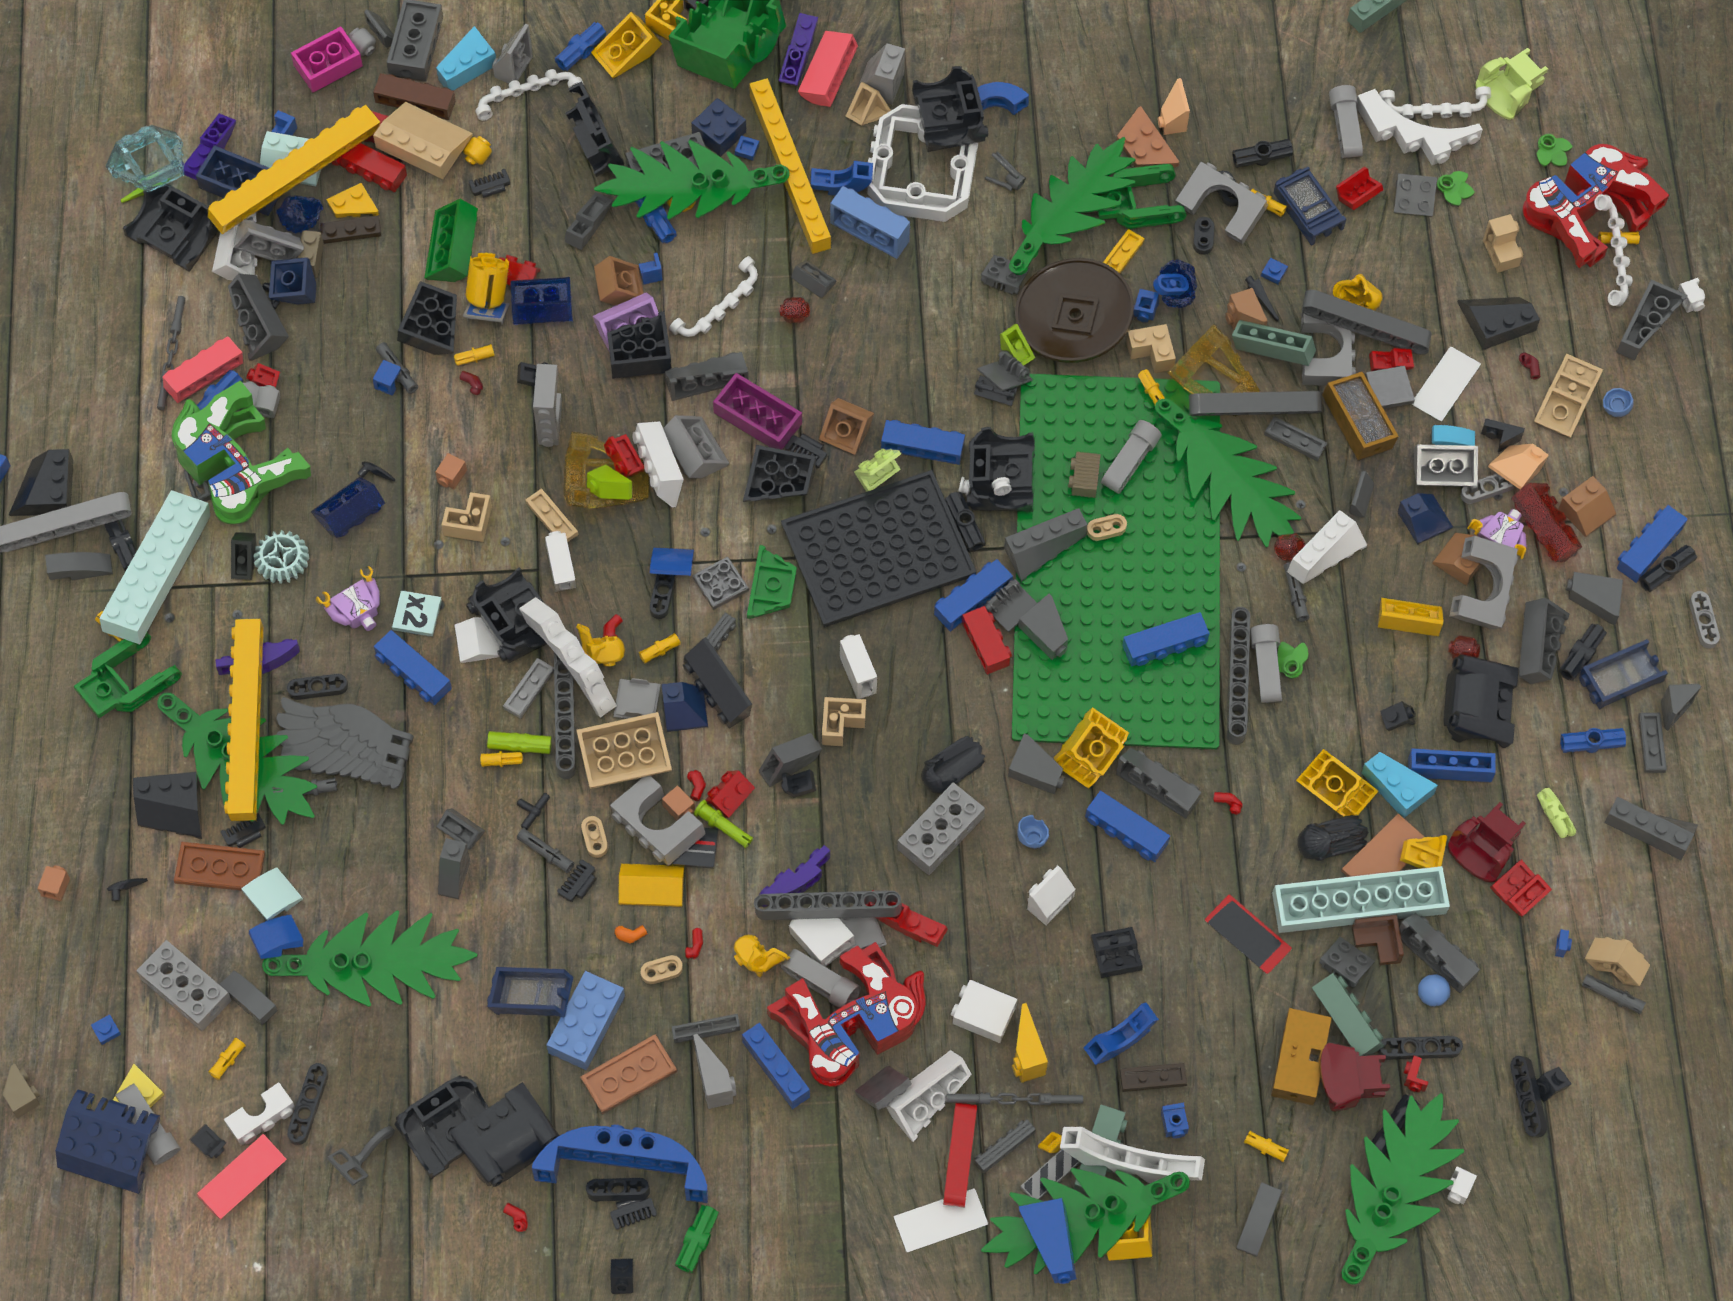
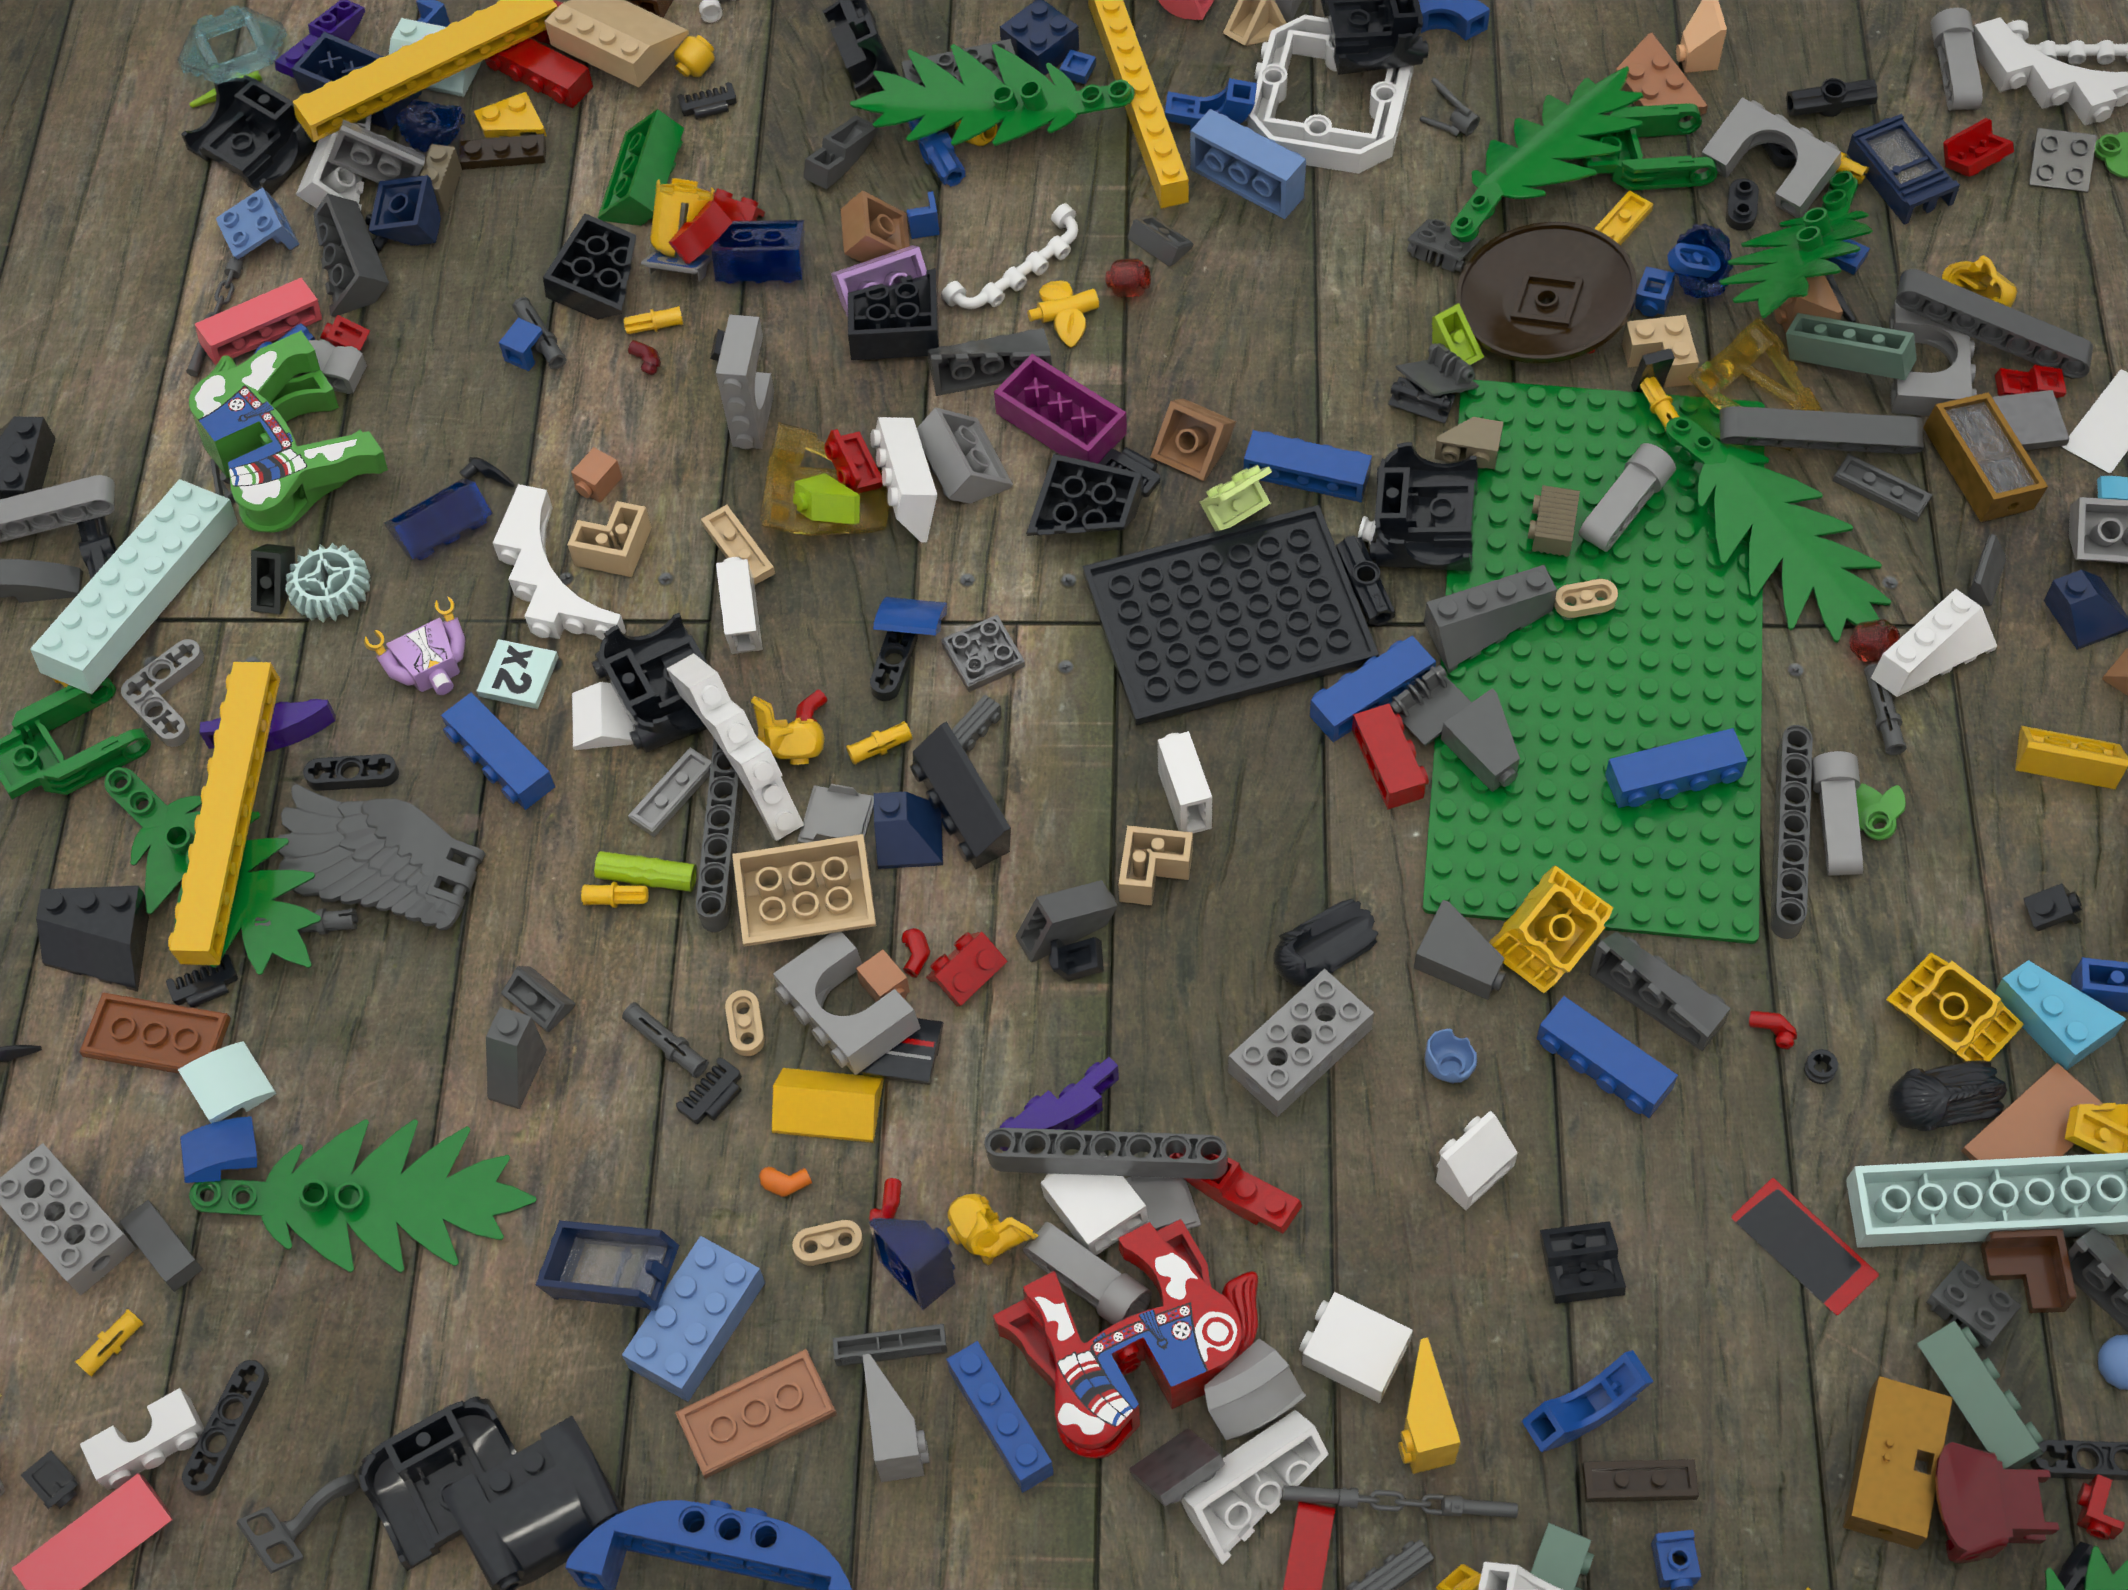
camera: 10 degrees right, 5 degrees down
black piece [517,793,550,830] -> none
lime pin [693,800,753,849] -> none
green wing [747,545,797,619] -> none
white bush [992,477,1012,496] -> none
none -> light grey beam [121,639,204,747]
none -> medium blue bracket [216,187,299,259]
none -> white arch [493,484,626,640]
none -> red slope [668,201,733,264]
none -> clear blue slope [869,1218,955,1310]
none -> yellow plant [1027,280,1099,348]
none -> light grey slope [1204,1339,1306,1440]
none -> dark tan slope [1434,417,1504,469]
none -> black tile [1631,349,1675,392]
none -> green plant [1719,171,1873,318]
none -> black bush [1804,1049,1838,1084]

